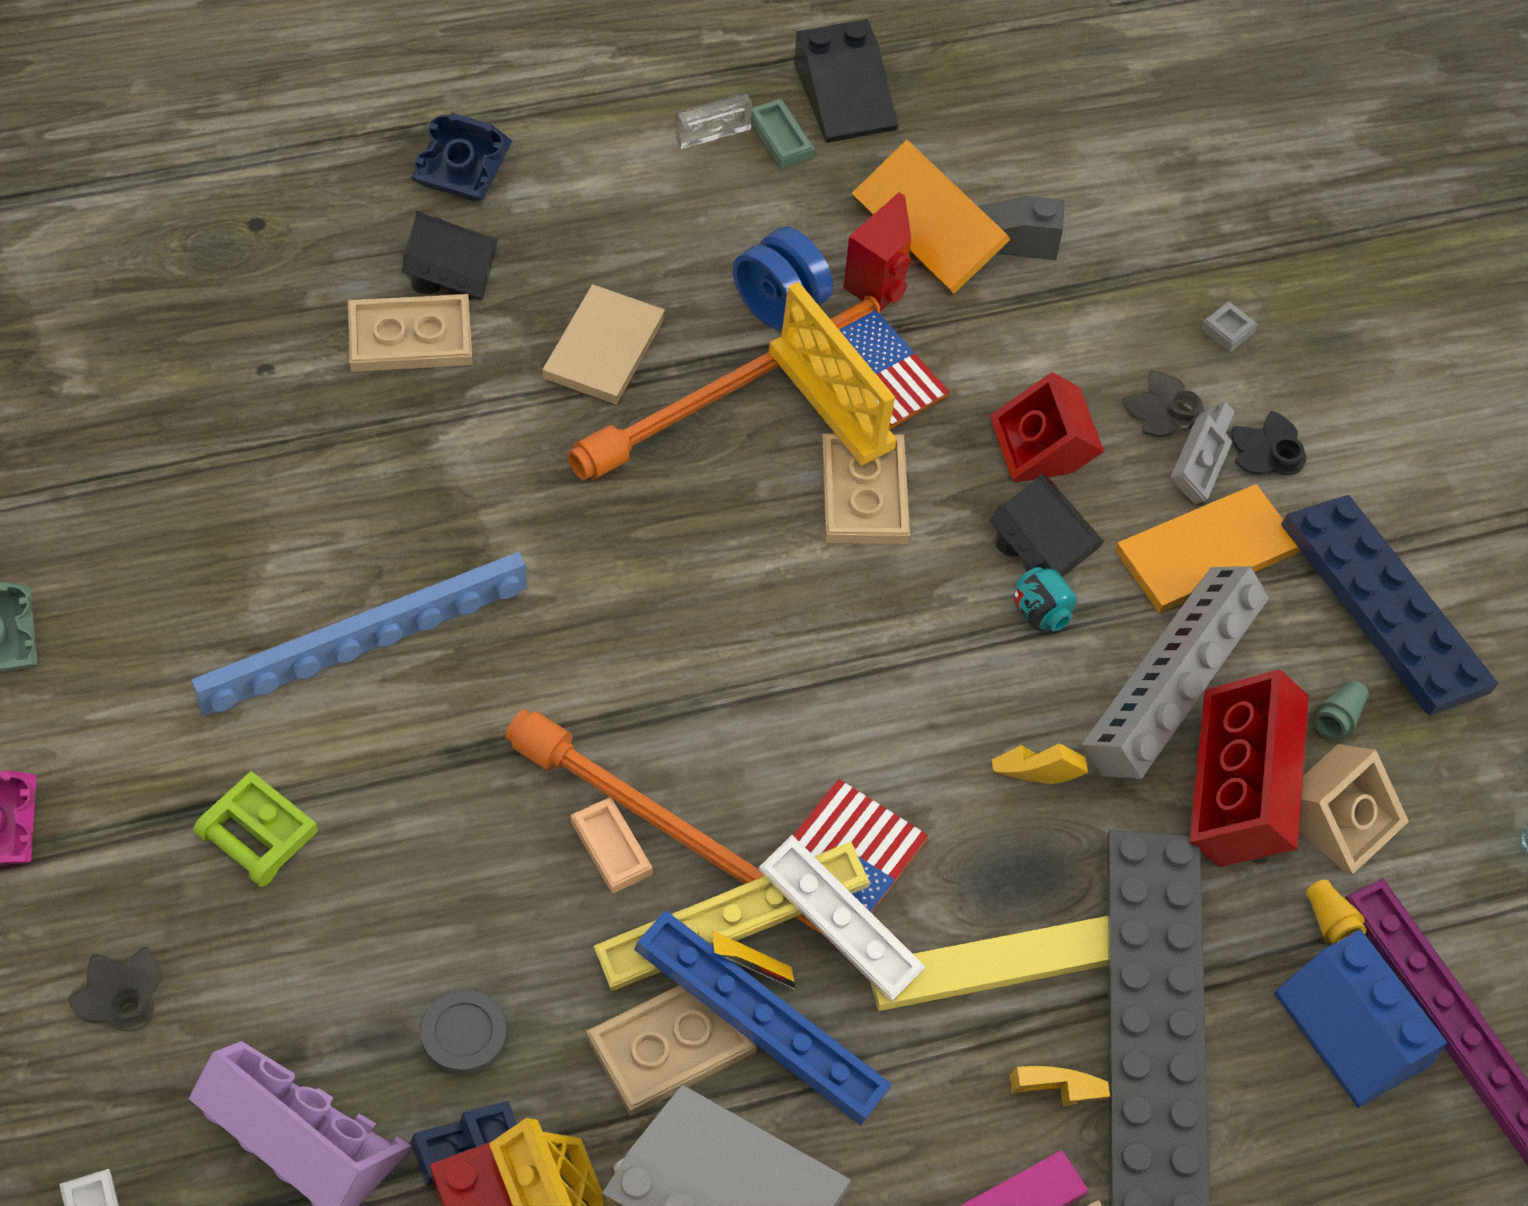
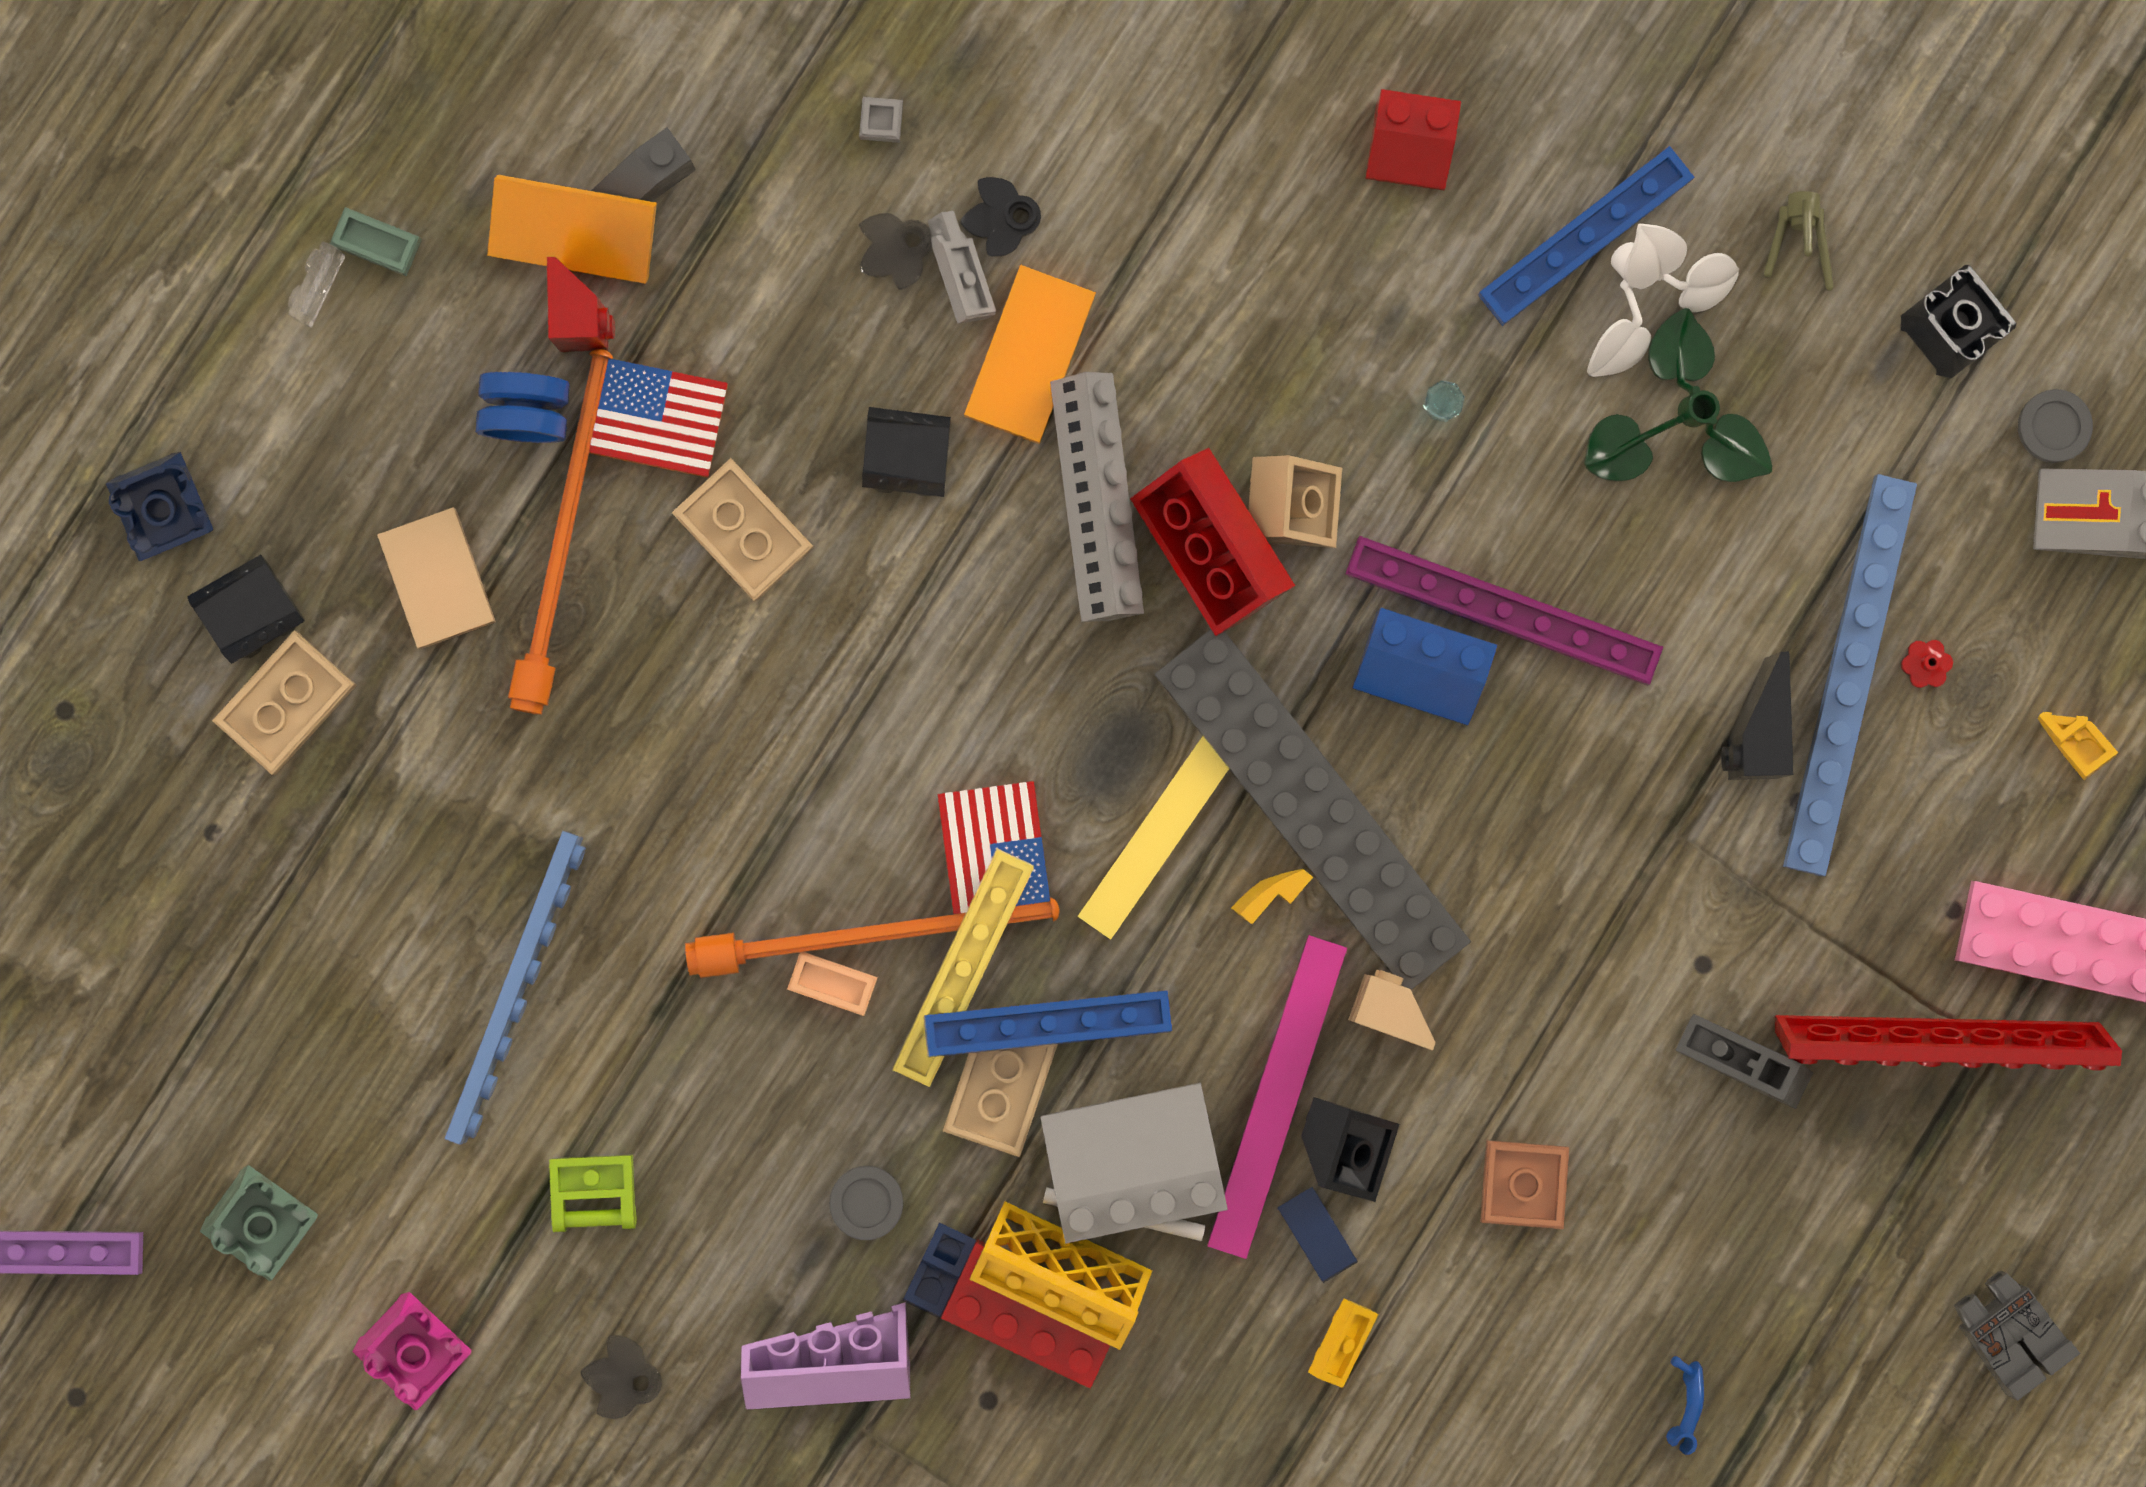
camera: 40 degrees left, 30 degrees up
yellow sticker [711,930,795,989] -> none
white tile [759,835,925,1002] -> none
yellow fence [769,282,897,466] -> none
black slope [794,19,898,143] -> none
red slope [990,372,1104,482] -> none
yellow slope [992,743,1088,784] -> none
teal head [1013,567,1077,631] -> none
dark blue plate [1281,495,1499,716] -> none
yellow cone [1306,880,1366,944] -> none
sand green cone [1314,681,1369,741] -> none

